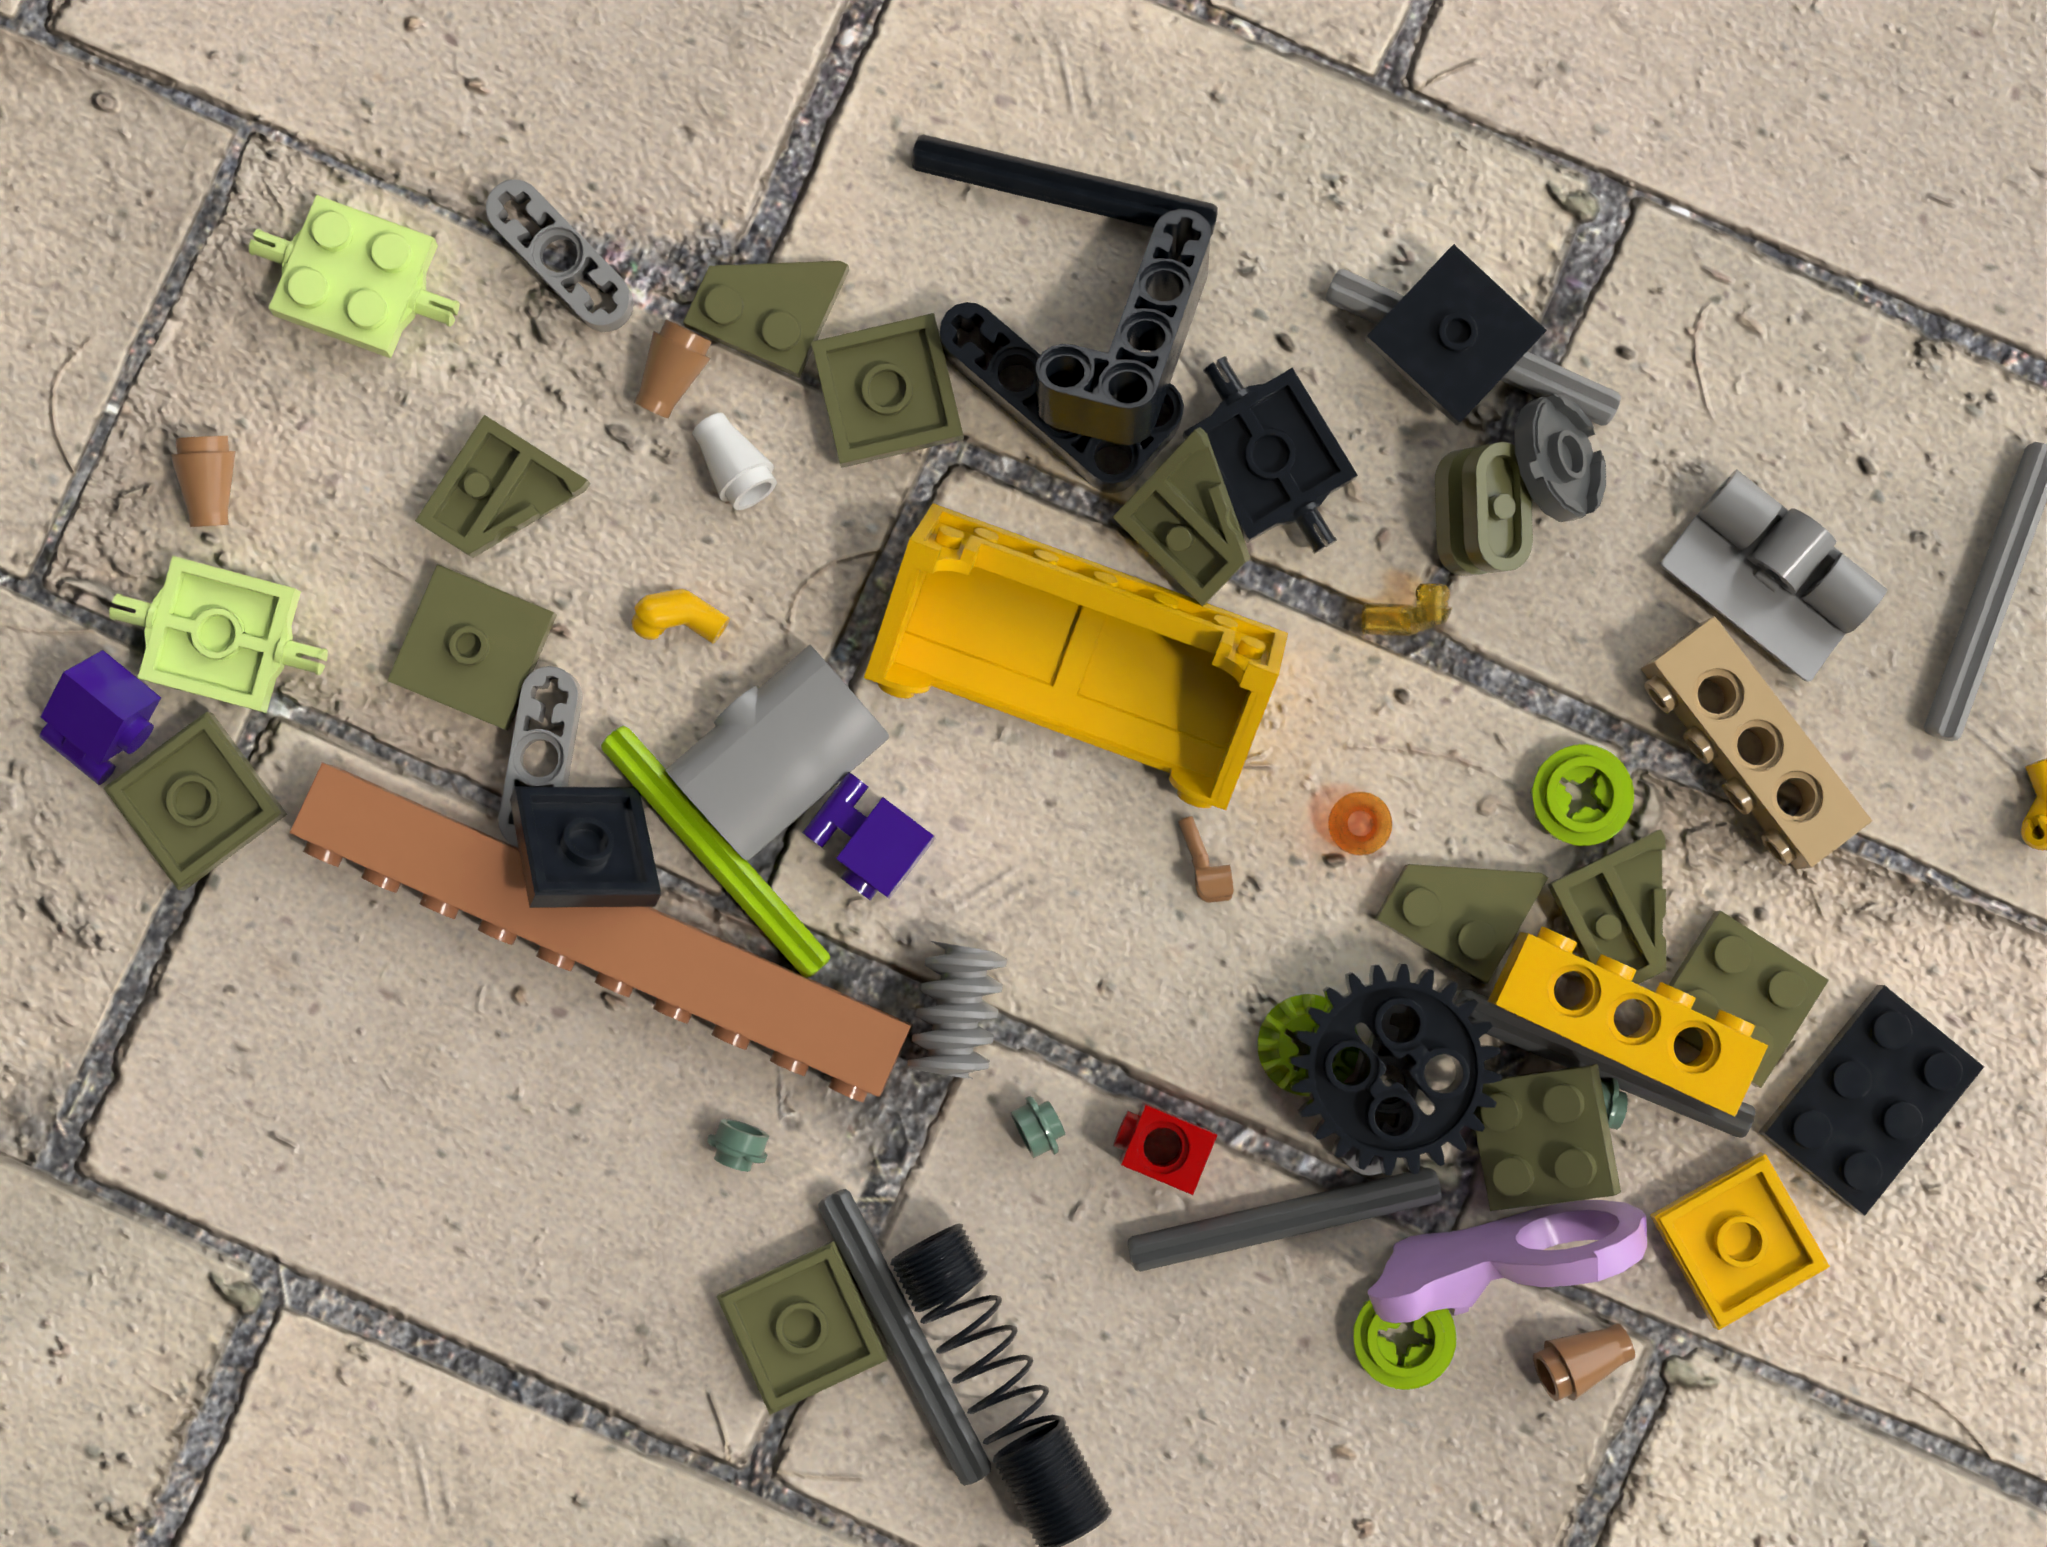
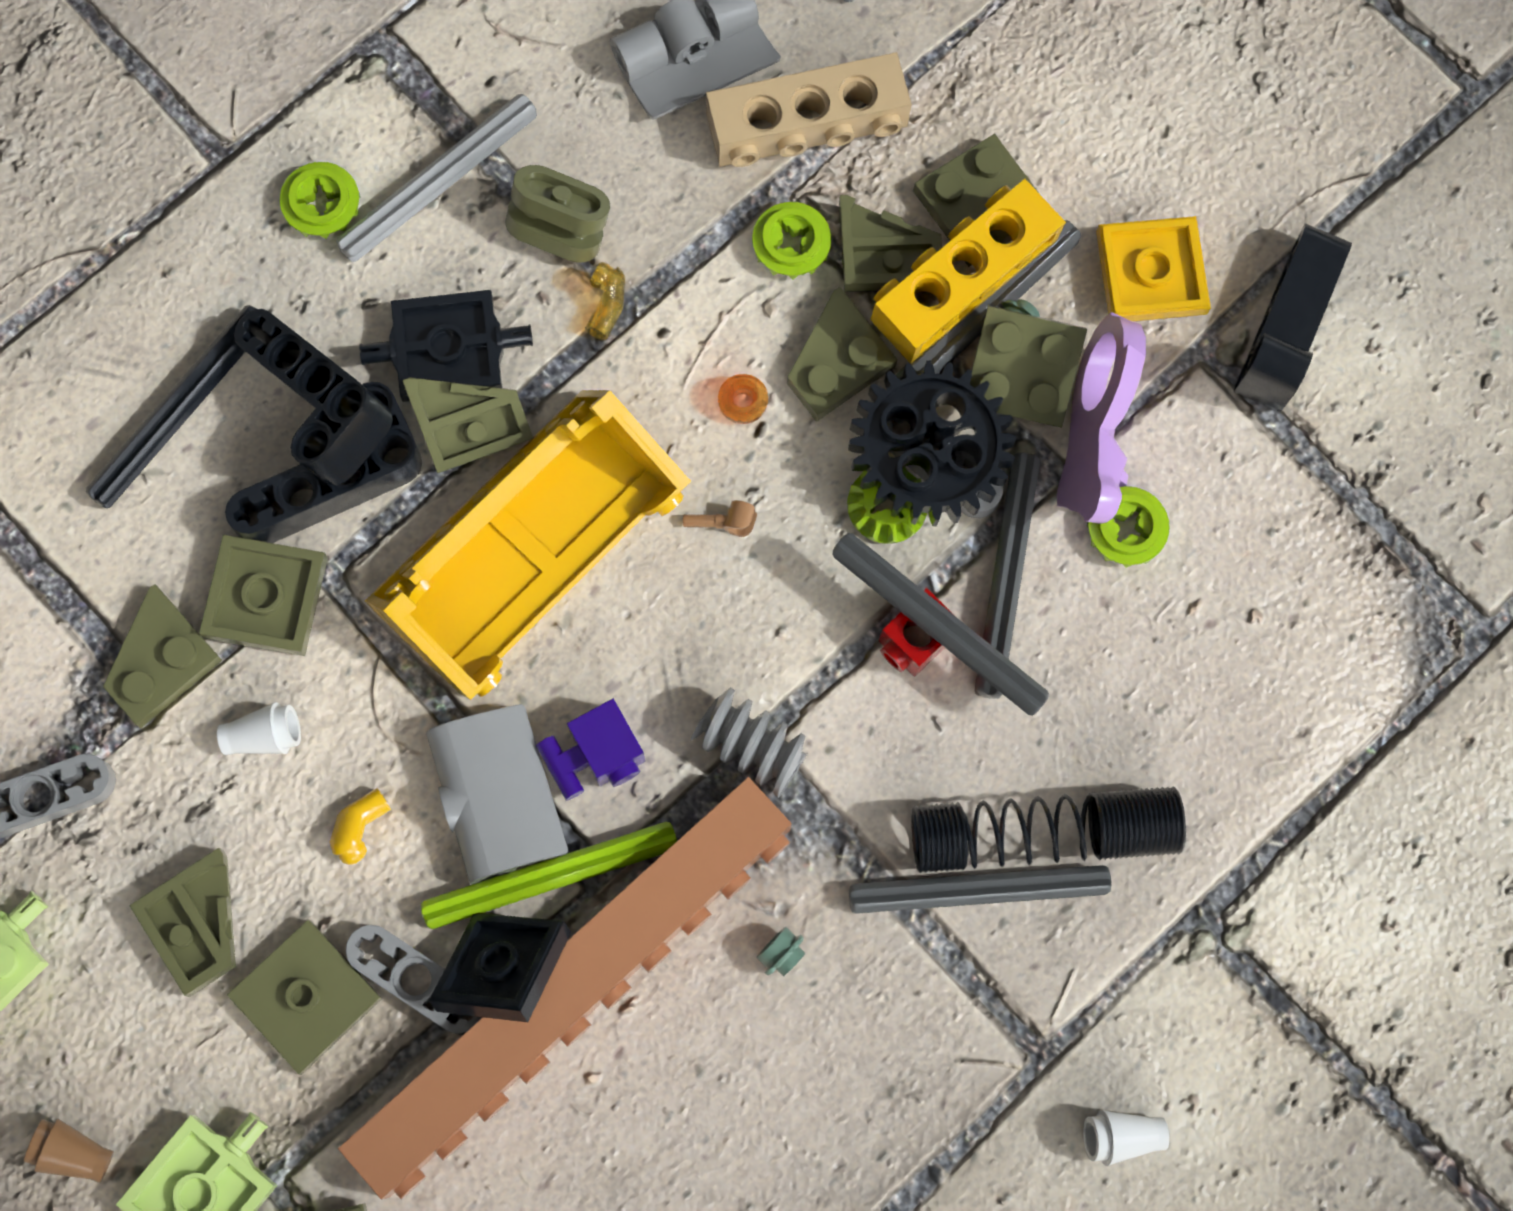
camera: 70 degrees left, 10 degrees down
medium nougat cone [634,319,712,419] -> none
olive plate [716,1240,888,1415] -> none
sand green plate [1011,1096,1065,1158] -> none
black plate [1365,244,1547,426] -> none
dark grey tile [1515,394,1606,522] -> none
medium nougat cone [1533,1323,1635,1401] -> none
black plate [1759,985,1984,1216] -> none
none -> lime gear [280,162,361,240]
none -> dark grey axle [832,533,1049,716]
none -> black beam [1234,223,1352,412]

